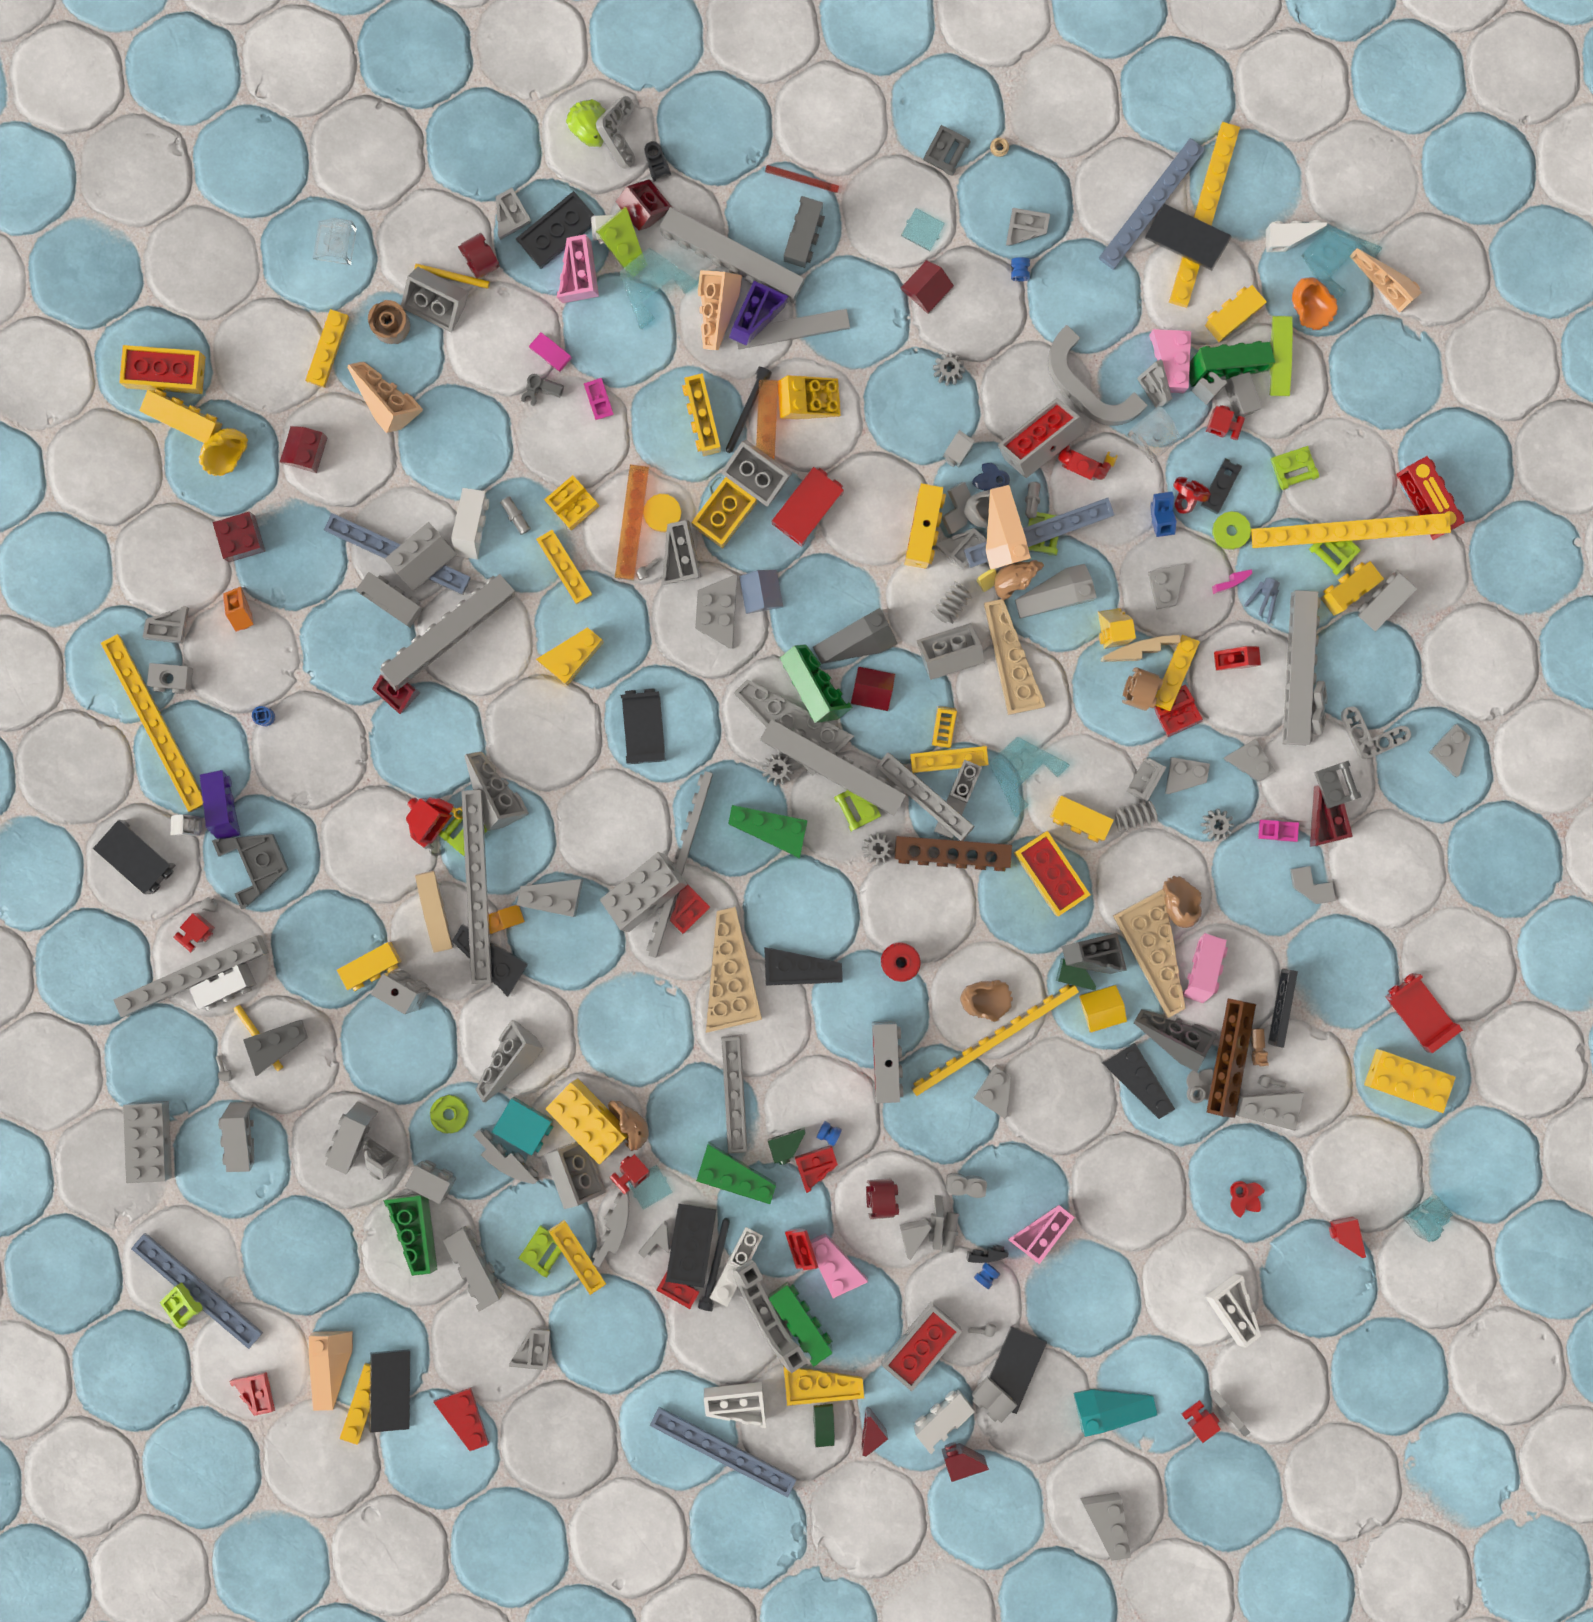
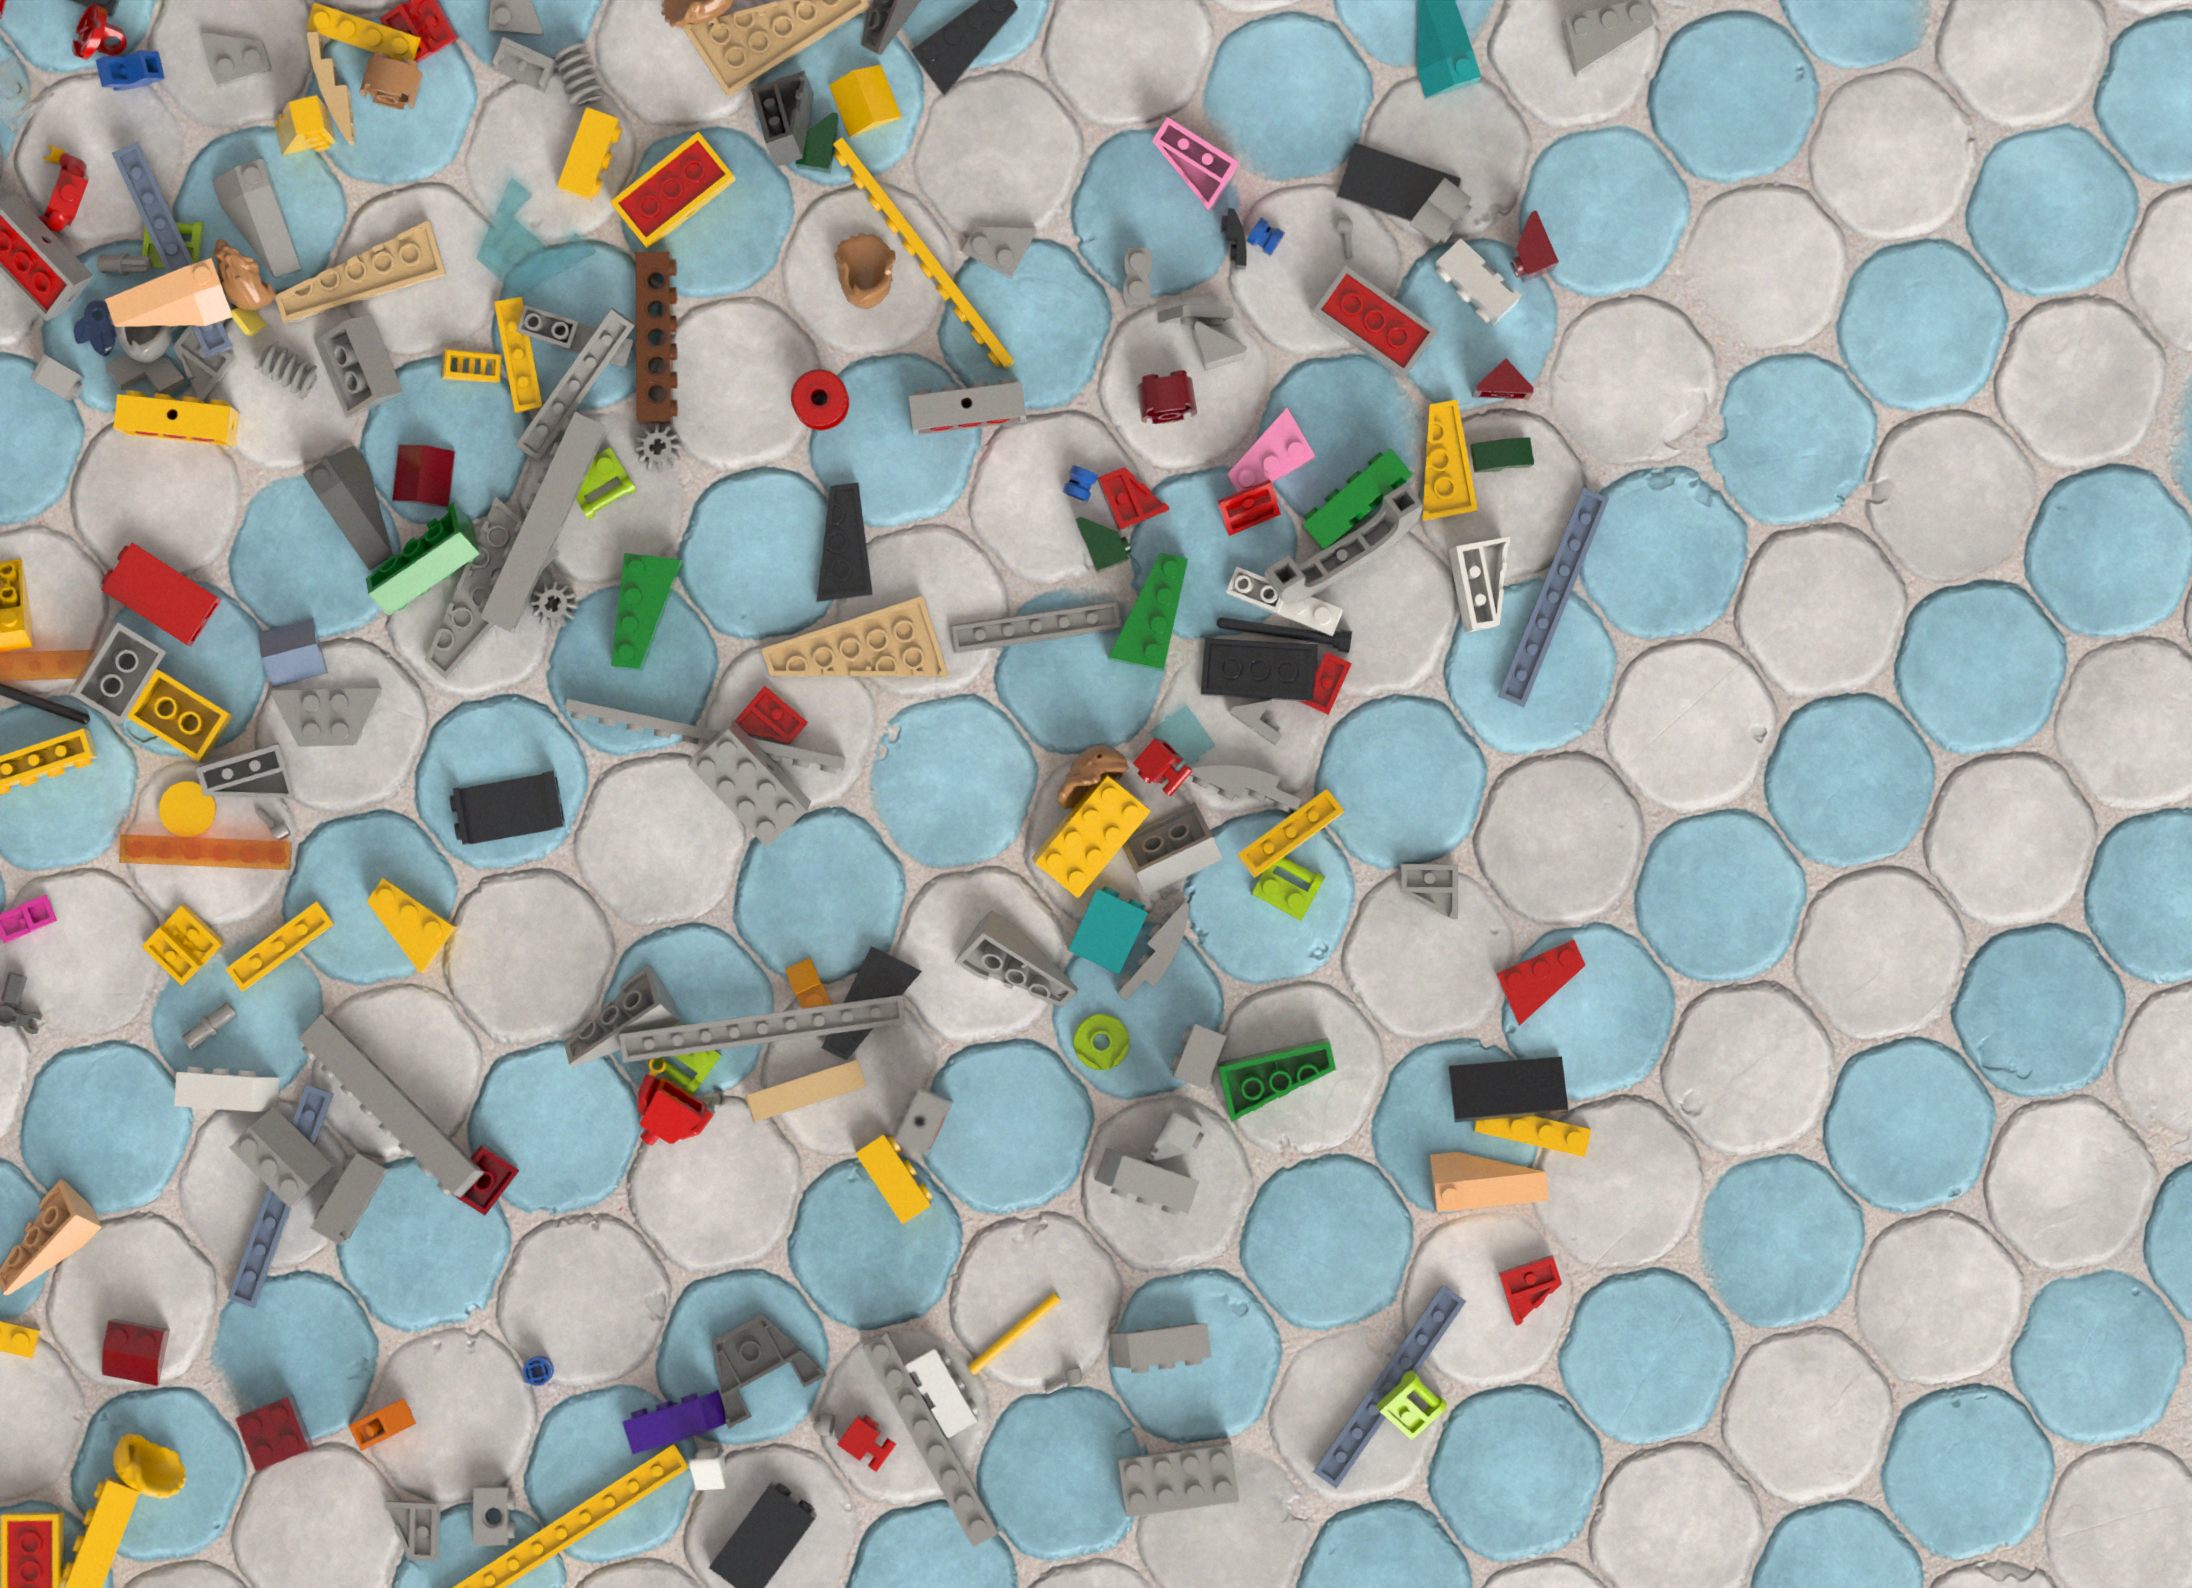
camera: 90 degrees left, 0 degrees up
dark grey wedge [243,1020,308,1076] -> none
light grey wedge [443,1226,505,1312] -> none
light grey wedge [517,879,583,917] -> none
light grey pin [941,1212,959,1253] -> none

